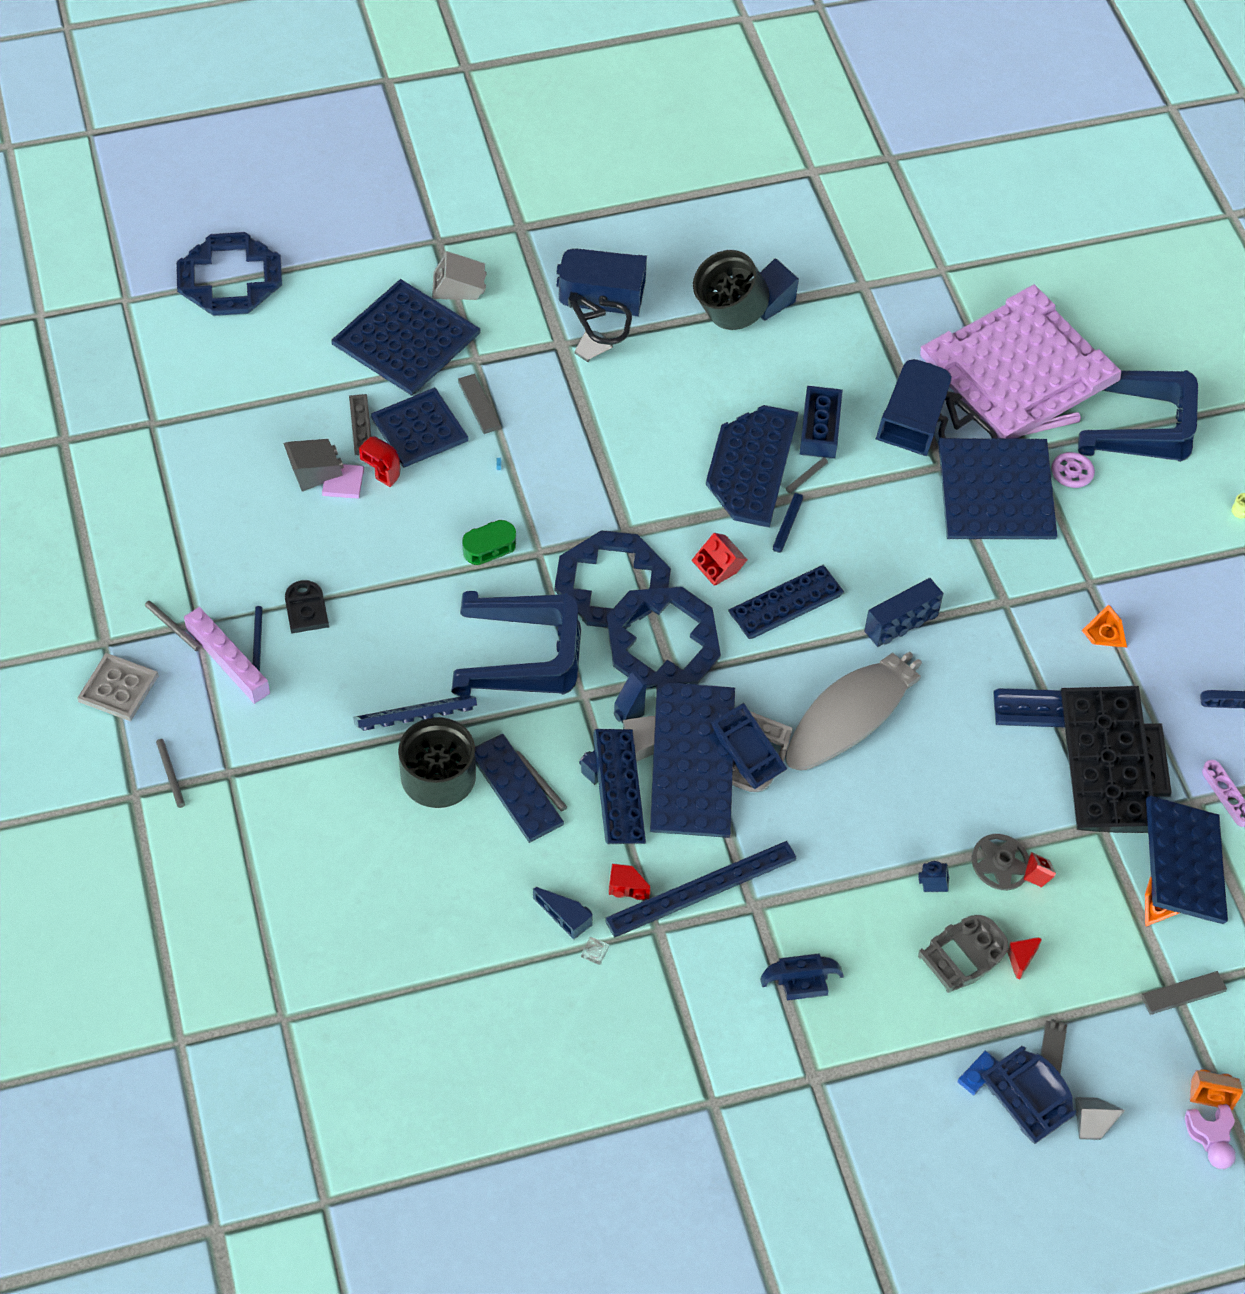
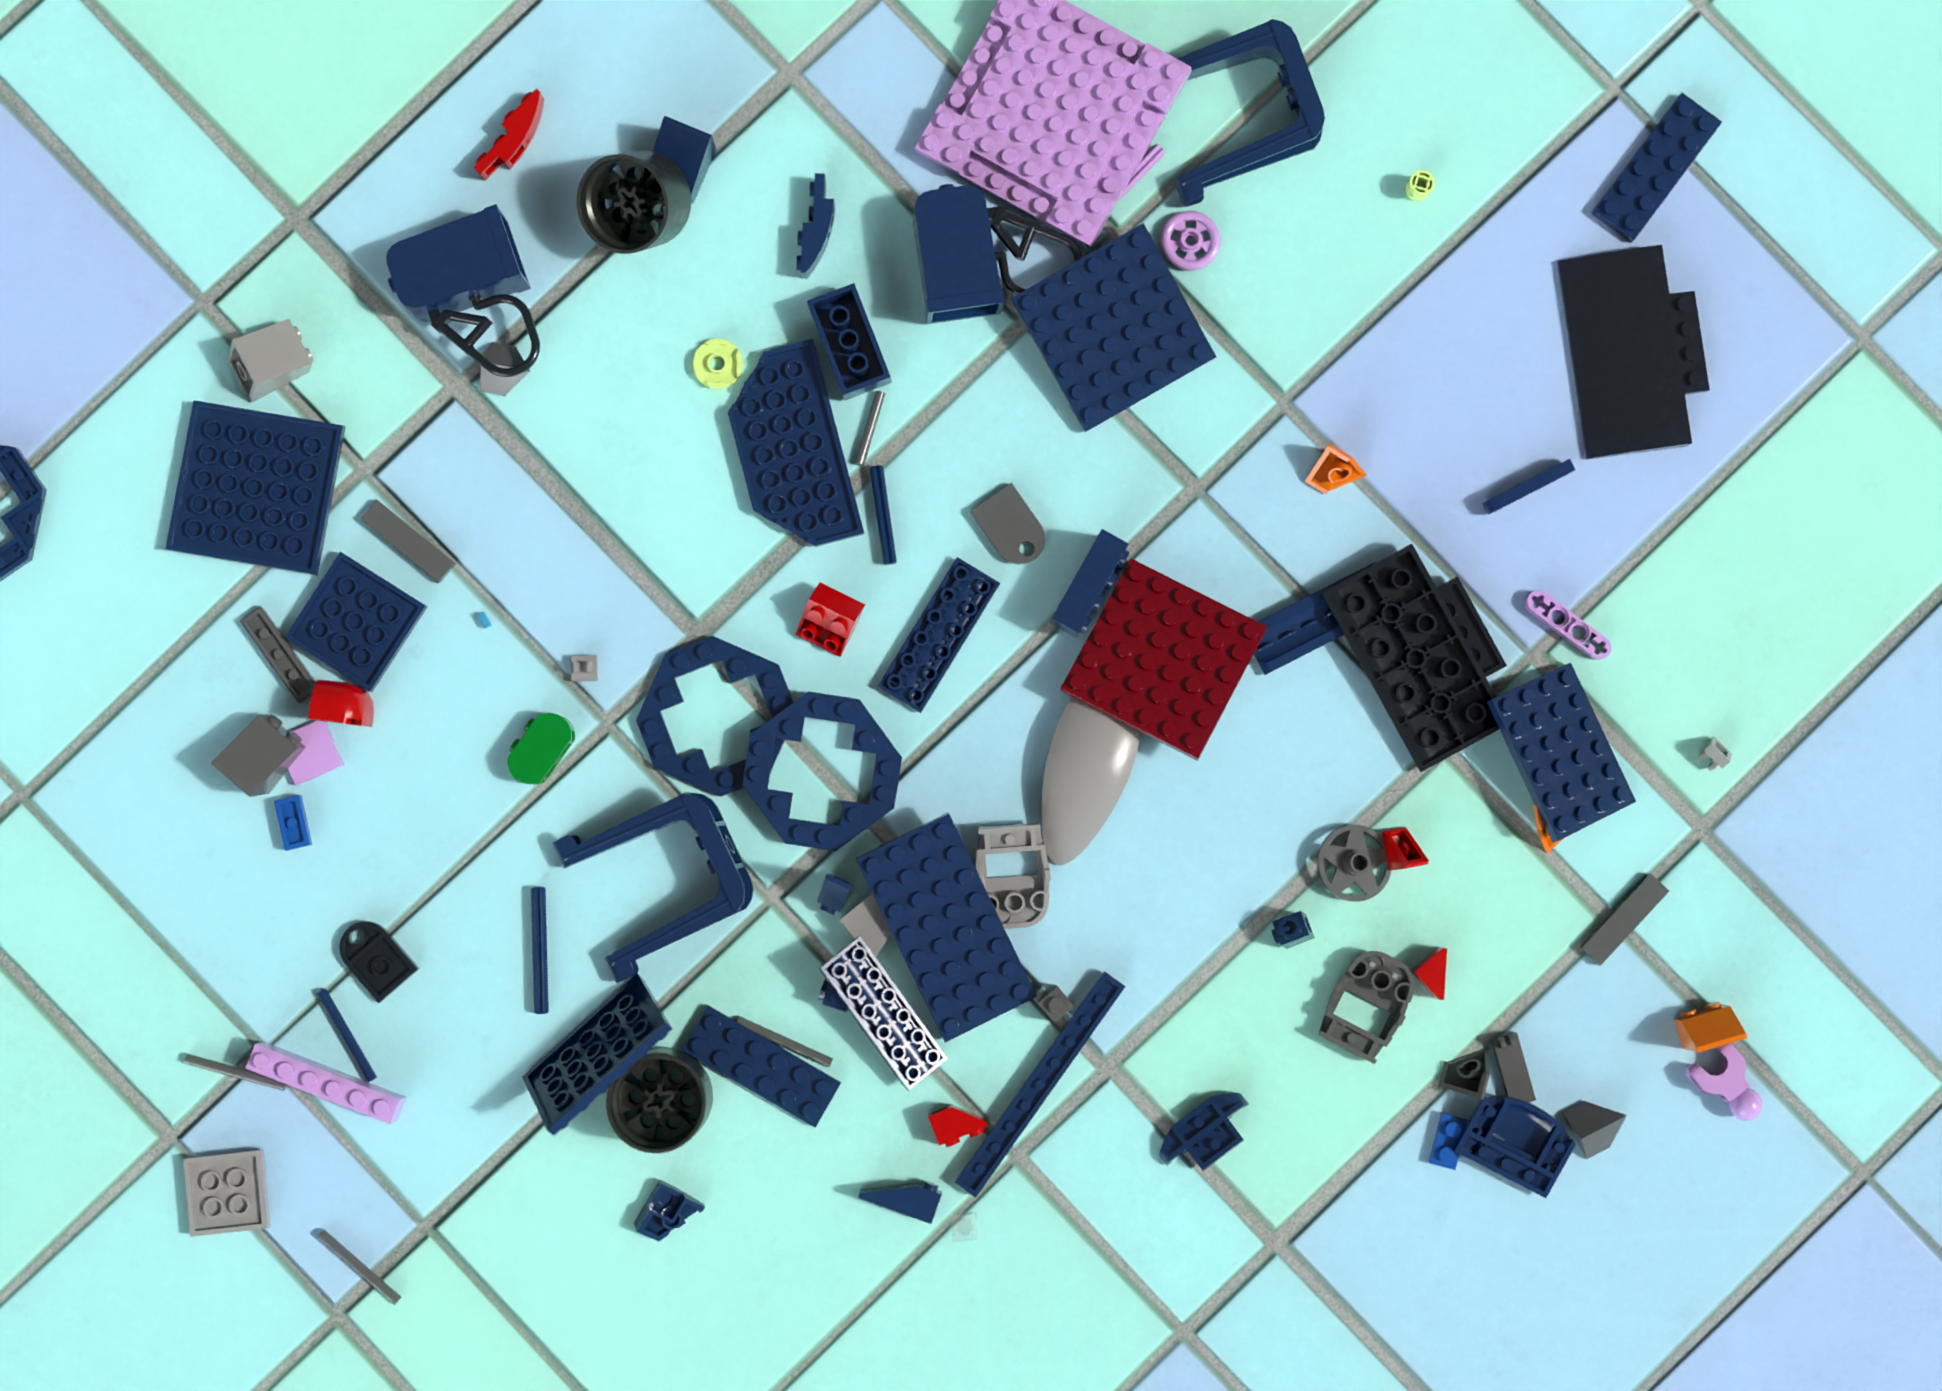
camera: 25 degrees left, 30 degrees up
dark blue slope [711,703,787,789] -> none
none -> blue plate [274,795,313,851]
none -> red slope [474,88,544,181]
none -> dark blue axle [531,887,549,1014]
none -> light grey tile [571,655,598,682]
none -> dark blue slope [634,1180,705,1241]
none -> yellowish green tile [692,338,743,390]
none -> dark blue slope [796,173,835,279]
none -> dark grey tile [970,483,1045,565]
none -> dark grey brick [1037,985,1074,1023]
none -> dark red plate [1060,558,1267,761]
none -> dark grey slope [1438,1047,1490,1100]

